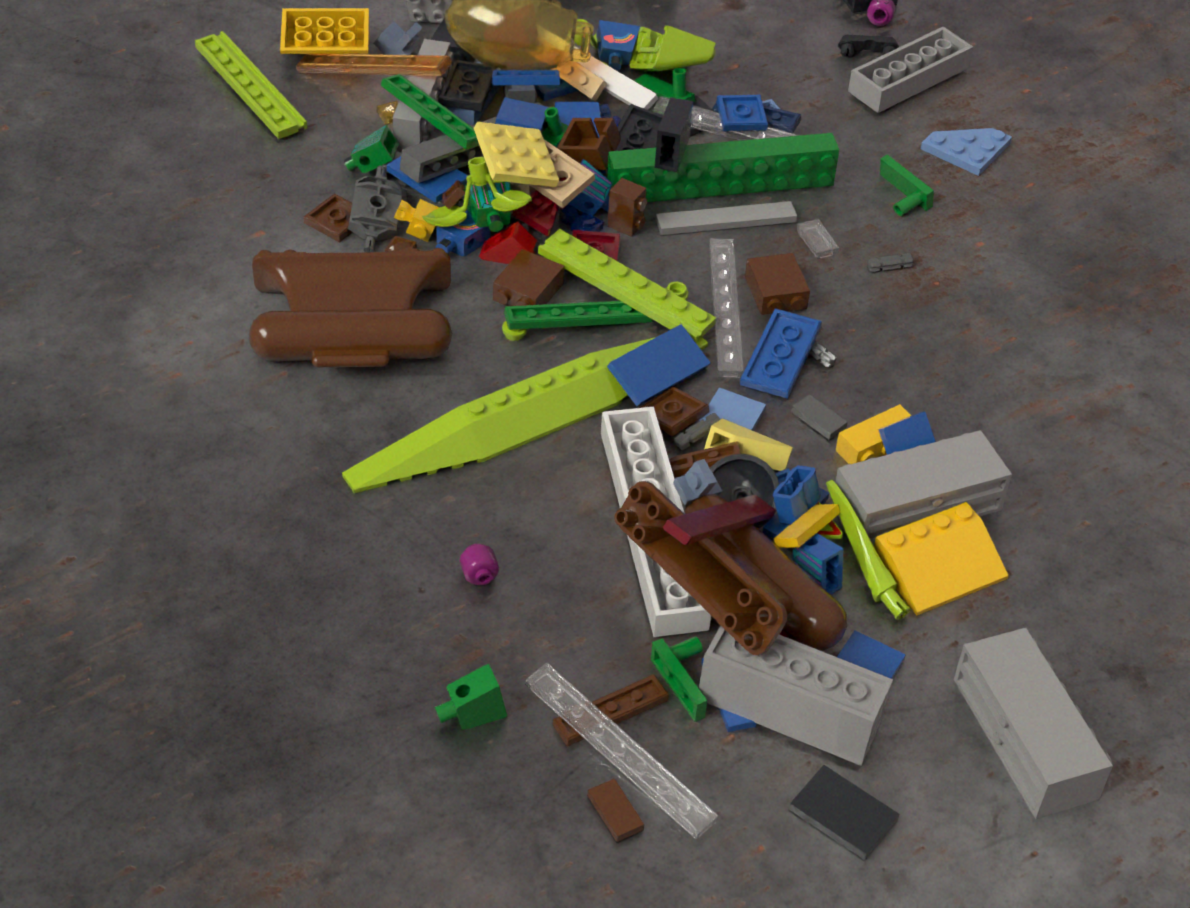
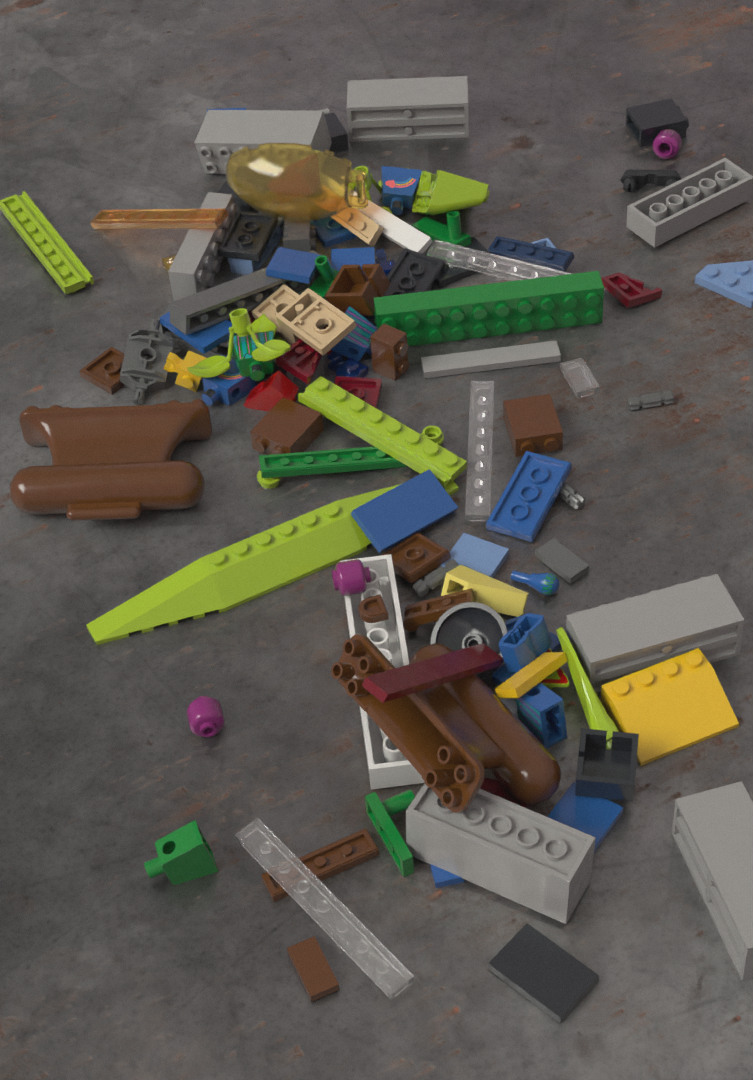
camera: 10 degrees right, 0 degrees up
yellow slope [280,8,370,54] -> none
green torso [344,125,399,174] -> none
sand blue brick [373,21,422,60] -> none
green tile [381,74,479,149] -> none
reddish brown tile [385,236,417,252] -> none
reddish brown tile [442,180,465,209] -> none
light yellow plate [474,122,559,187] -> none
blue tile [493,70,560,85] -> none
black brick [654,97,693,172] -> none
sand blue brick [673,459,723,507] -> none
blue tile [716,95,768,131] -> none
yellow brick [836,404,911,464] -> none
blue tile [878,411,936,455] -> none
green piece [880,154,934,216] -> none
none -> magenta head [332,559,371,596]
none -> reddish brown tile [358,594,389,623]
none -> blue piece [511,570,560,596]
none -> black piece [575,728,639,801]
none -> dark red wing [601,272,663,308]

